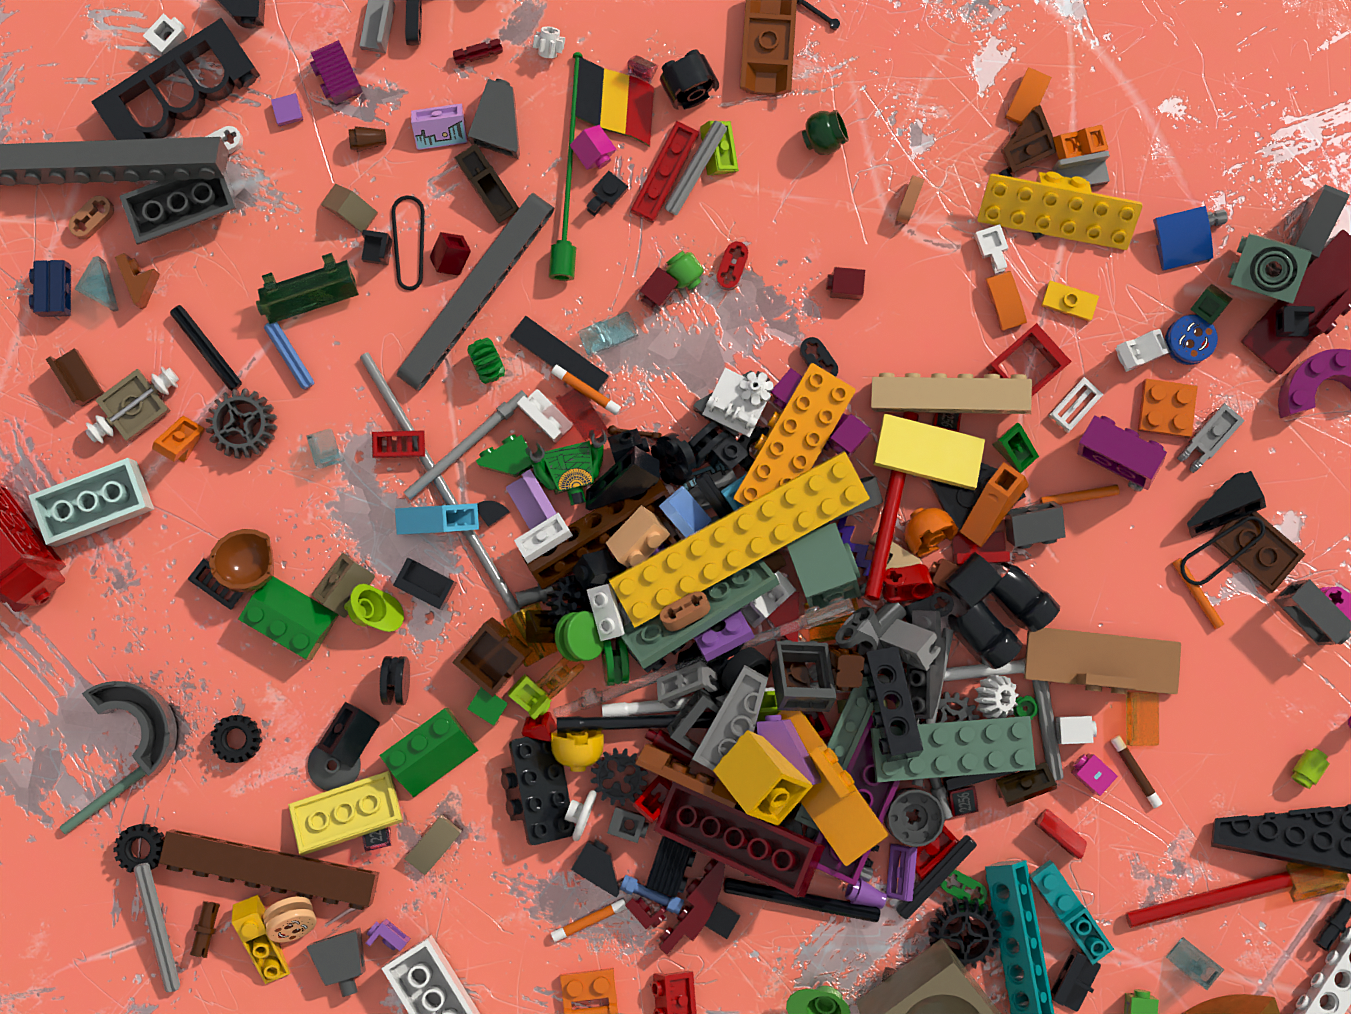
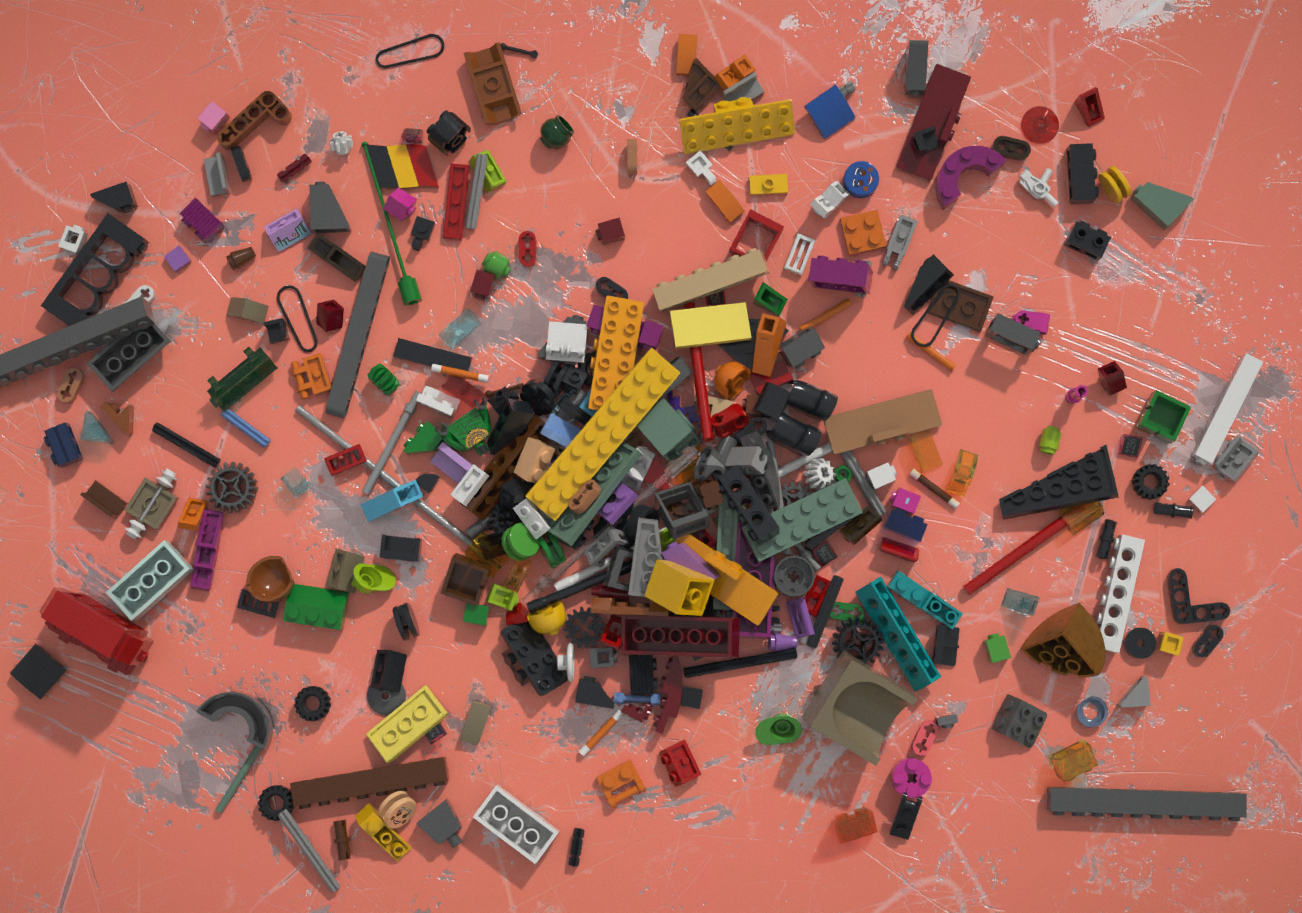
camera: 15 degrees left, 0 degrees up
medium lavender bracket [365,919,411,951] -> none
green slope [379,708,478,797] -> none
white plant [740,372,774,406] -> none
dark green brick [1190,284,1232,325] -> none
sand green brick [1228,232,1312,304] -> none
none -> magenta slope [190,509,224,591]
none -> orange plate [291,353,332,399]
none -> clear blue brick [883,508,928,543]
none -> clear yellow brick [946,449,978,497]

